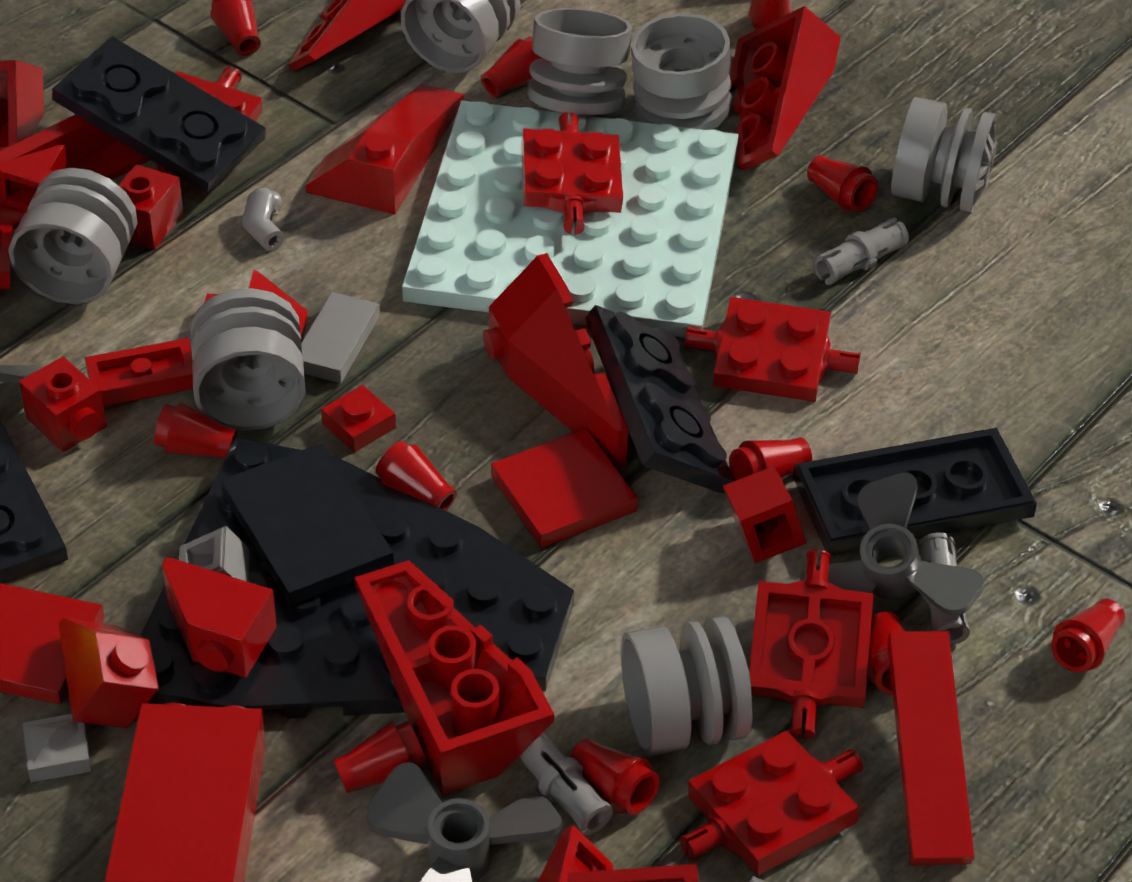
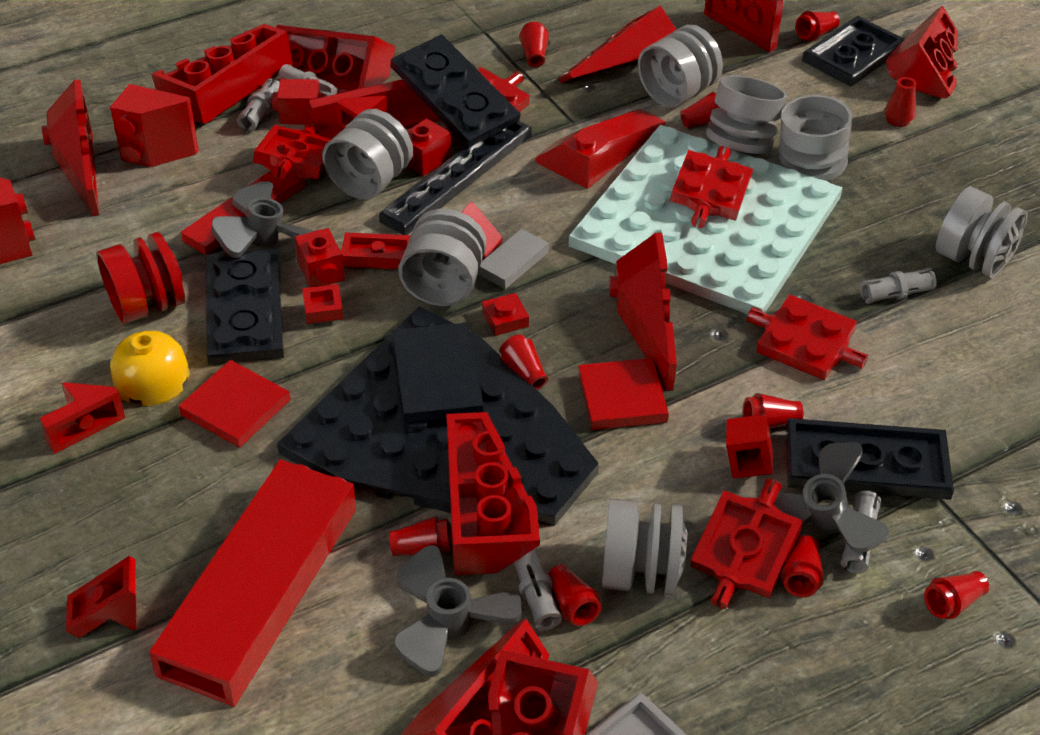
camera: 20 degrees right, 0 degrees up
light grey tile [22,714,91,783] -> none
red slope [59,618,159,728] -> none
red cone [153,402,237,459] -> none
red slope [162,557,277,678] -> none
light grey slope [179,526,250,582] -> none
light grey arm [242,187,284,252] -> none
black piece [585,305,735,494] -> none
red plate [680,730,863,876] -> none
red wedge [730,6,841,171] -> none
red cone [807,155,878,212] -> none
red tile [887,631,975,866] -> none
none -> red plate [302,284,343,324]
none -> black tile [379,121,532,235]

